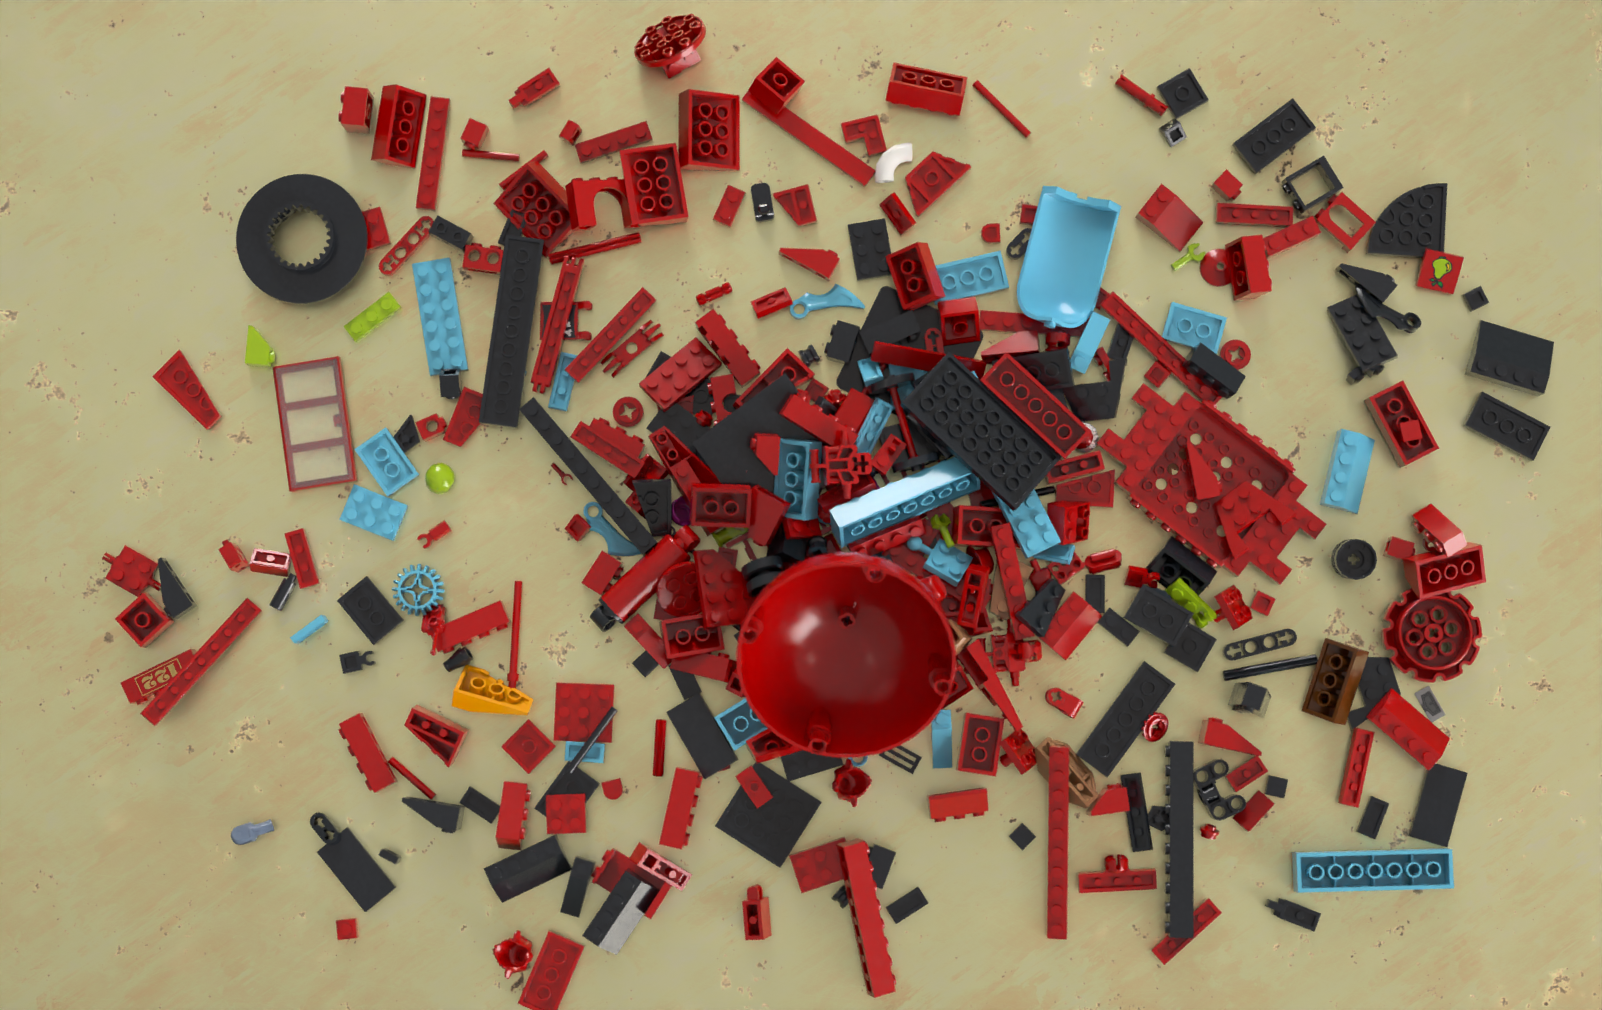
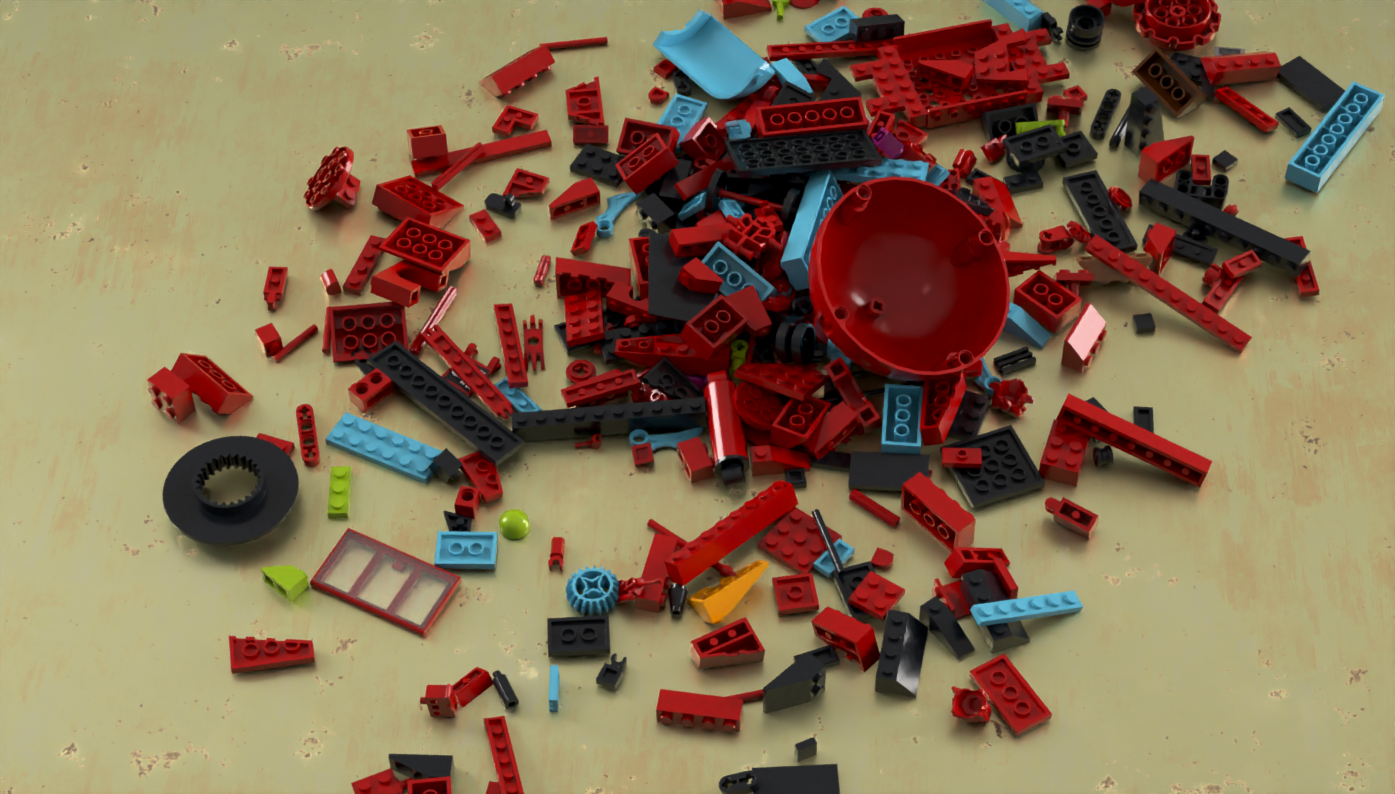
camera: 50 degrees left, 35 degrees down
red plate [285,528,320,589] -> none
medium azure plate [339,484,408,541] -> none
red plate [416,96,451,211] -> none
black brick [428,215,474,253] -> none
white cylinder [875,143,912,183] -> none
red plate [1144,361,1171,388] -> none
red slope [1233,790,1275,832] -> none
black hinge [1265,898,1321,932] -> none
none -> red axle [431,142,485,191]
none -> red slope [615,132,679,195]
none -> red brick [664,480,798,586]
none -> medium azure plate [725,119,752,140]
none -> black piece [752,340,776,363]
none -> magenta brick [871,127,904,159]
none -> medium azure plate [970,591,1083,627]
none -> black plate [1041,12,1063,42]
none -> red gear [1066,221,1092,244]
none -> red plate [1221,250,1263,280]

